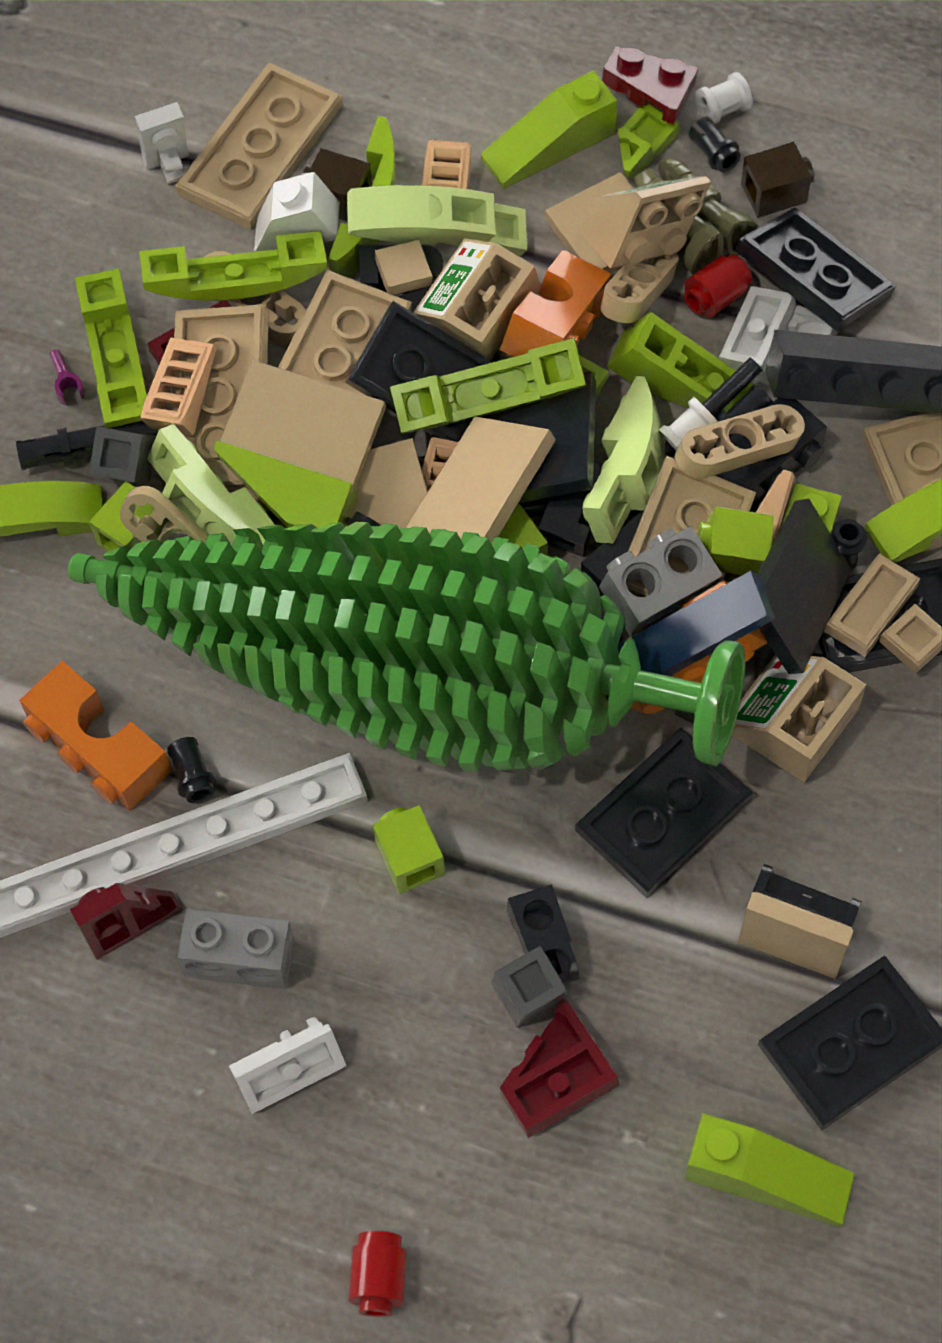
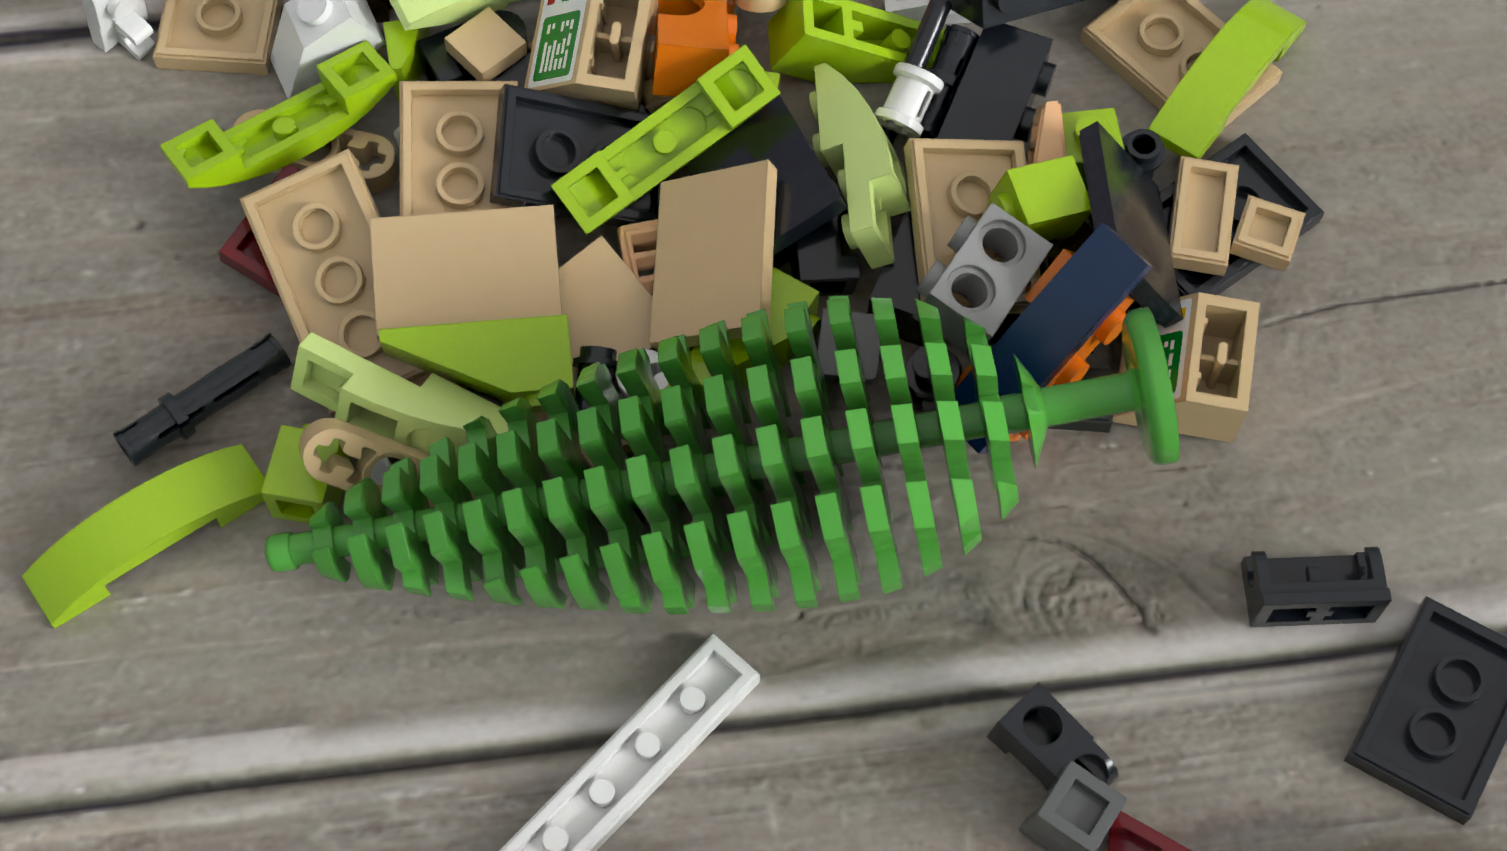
camera: 30 degrees left, 0 degrees up
orange arch [19,660,172,811] -> none
magenta hand [50,349,85,405] -> none
lime slope [74,268,147,428] -> none
dark grey panel [89,427,156,482] -> none
light nougat slope [140,338,217,436] -> none
black pin [167,737,216,804] -> none
lime brick [372,805,445,894] -> none
black tile [575,727,753,898] -> none
tan beam [675,404,805,479] -> none
tan tile [738,892,854,979] -> none

